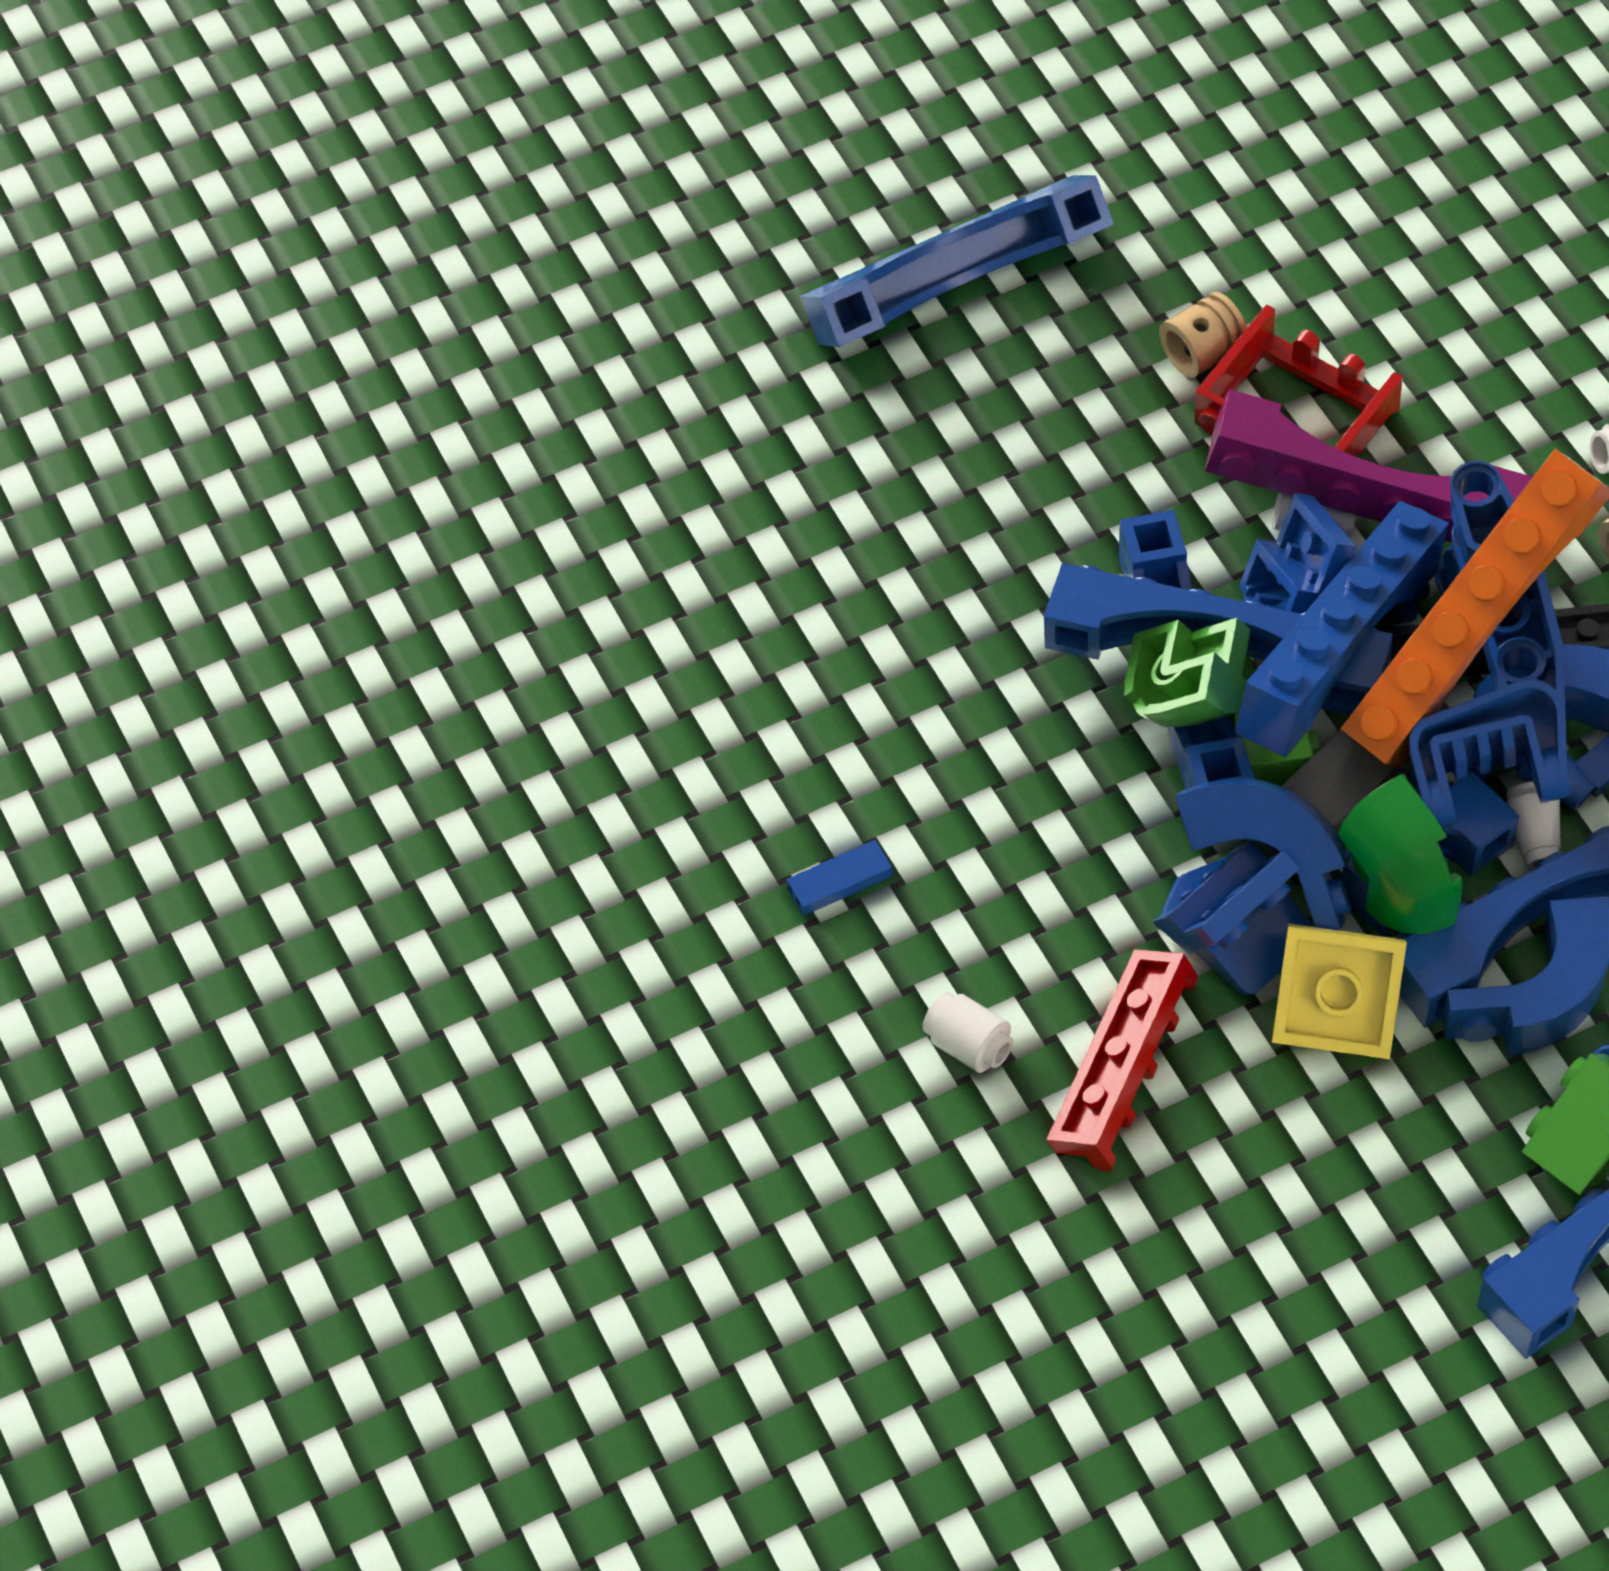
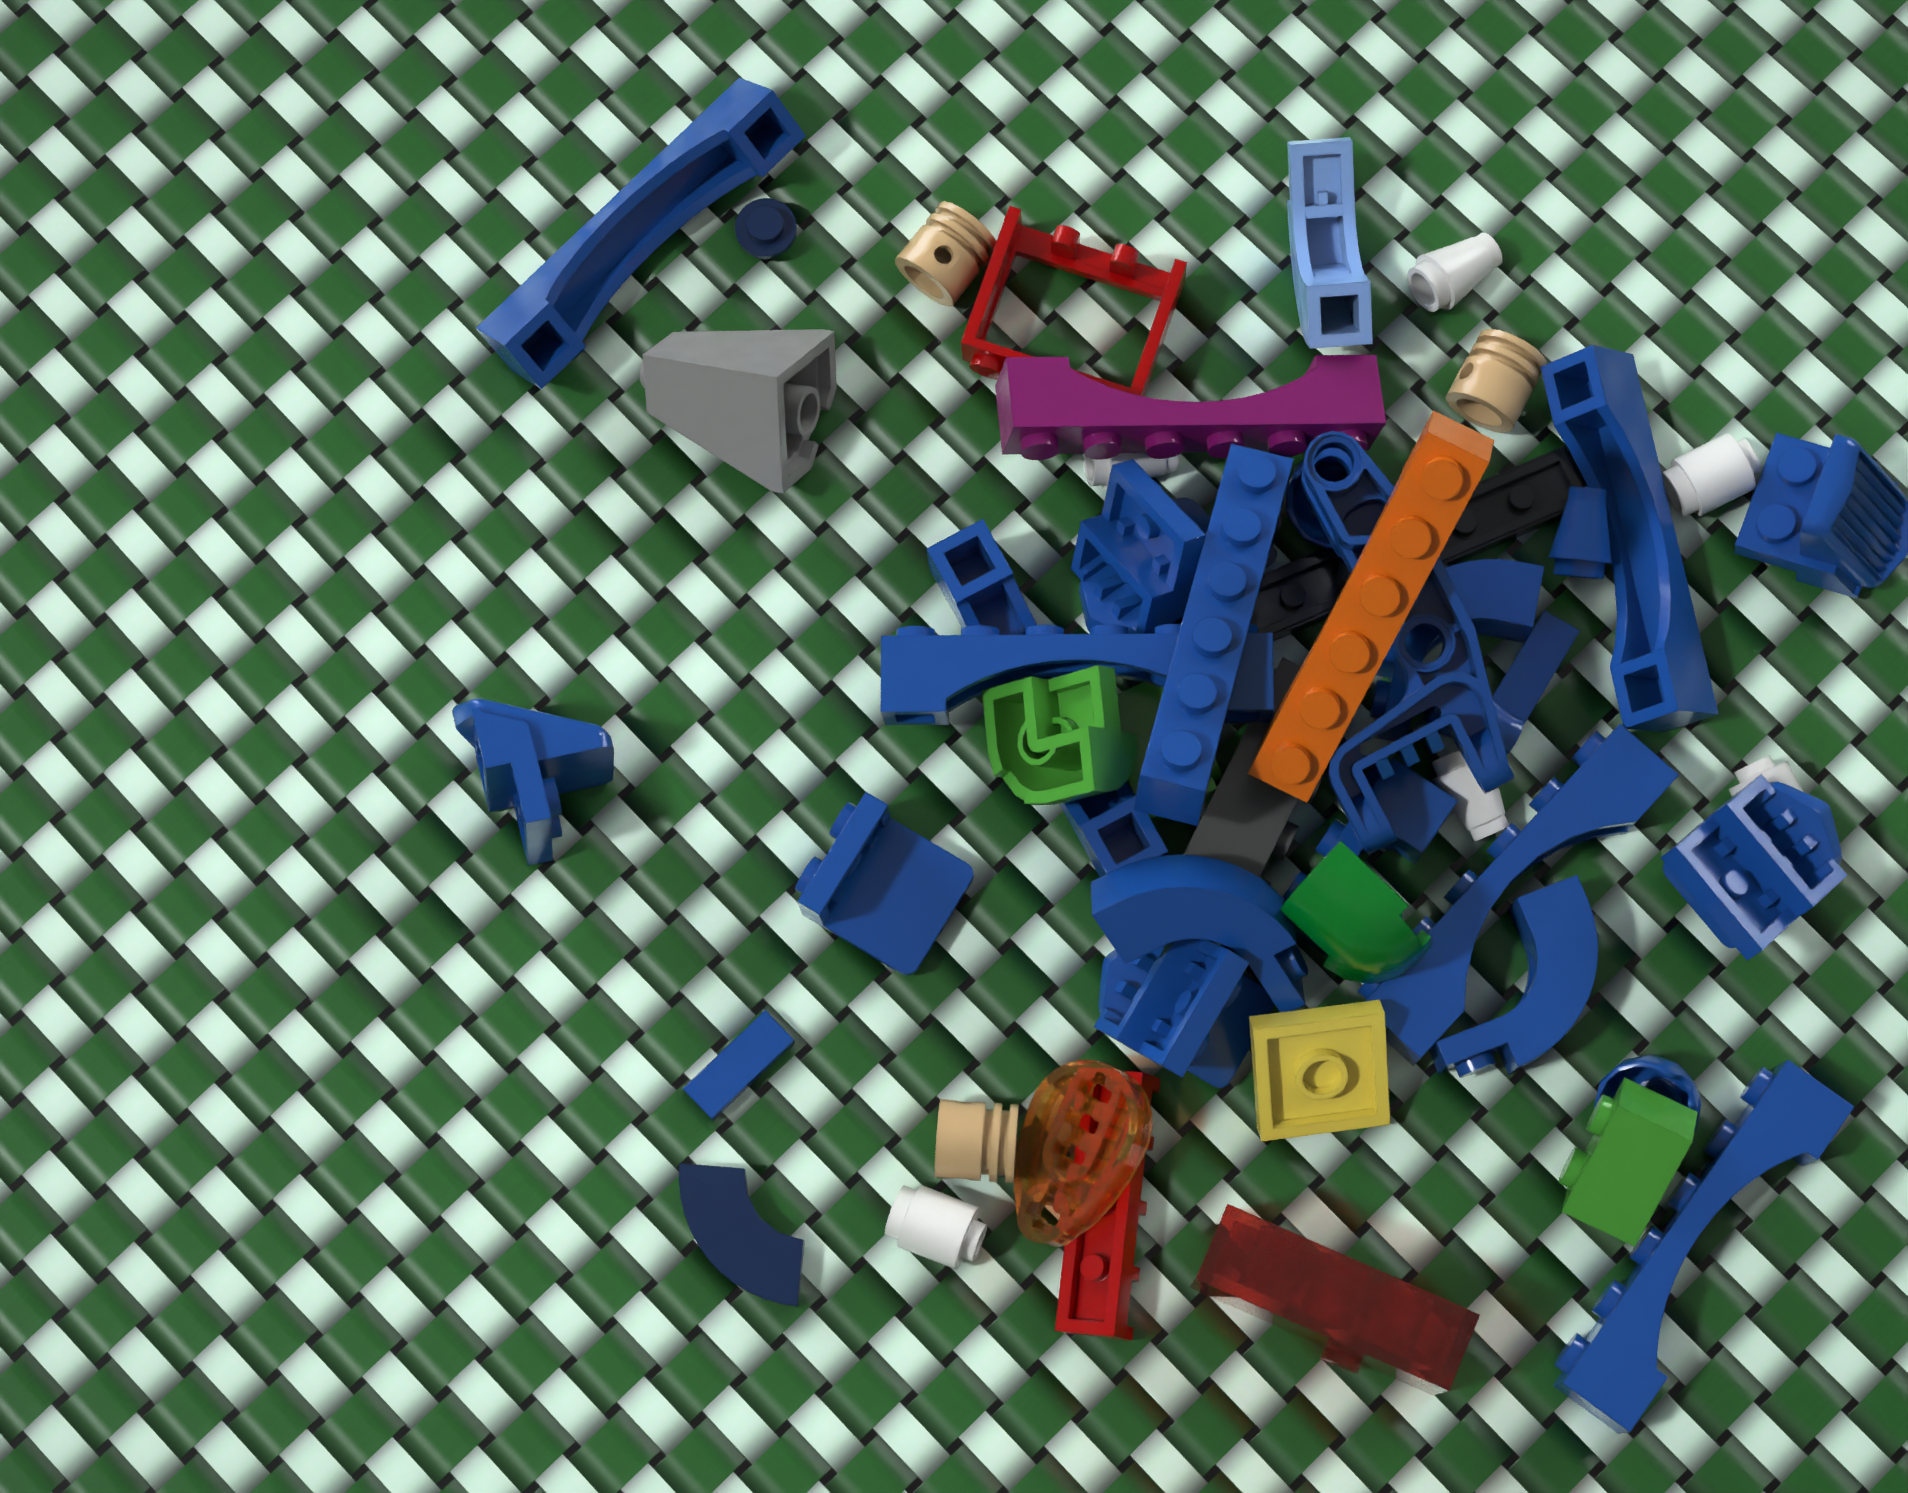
camera: 15 degrees left, 20 degrees up
none -> blue piece [452,699,614,866]
none -> light grey slope [640,329,837,494]
none -> dark blue tile [679,1163,805,1307]
none -> dark blue plate [735,198,797,259]
none -> blue bracket [795,792,974,976]
none -> tan piece [934,1099,1019,1183]
none -> clear orange piece [1014,1060,1153,1247]
none -> clear red brick [1189,1204,1480,1395]
none -> light blue arch [1287,137,1373,349]

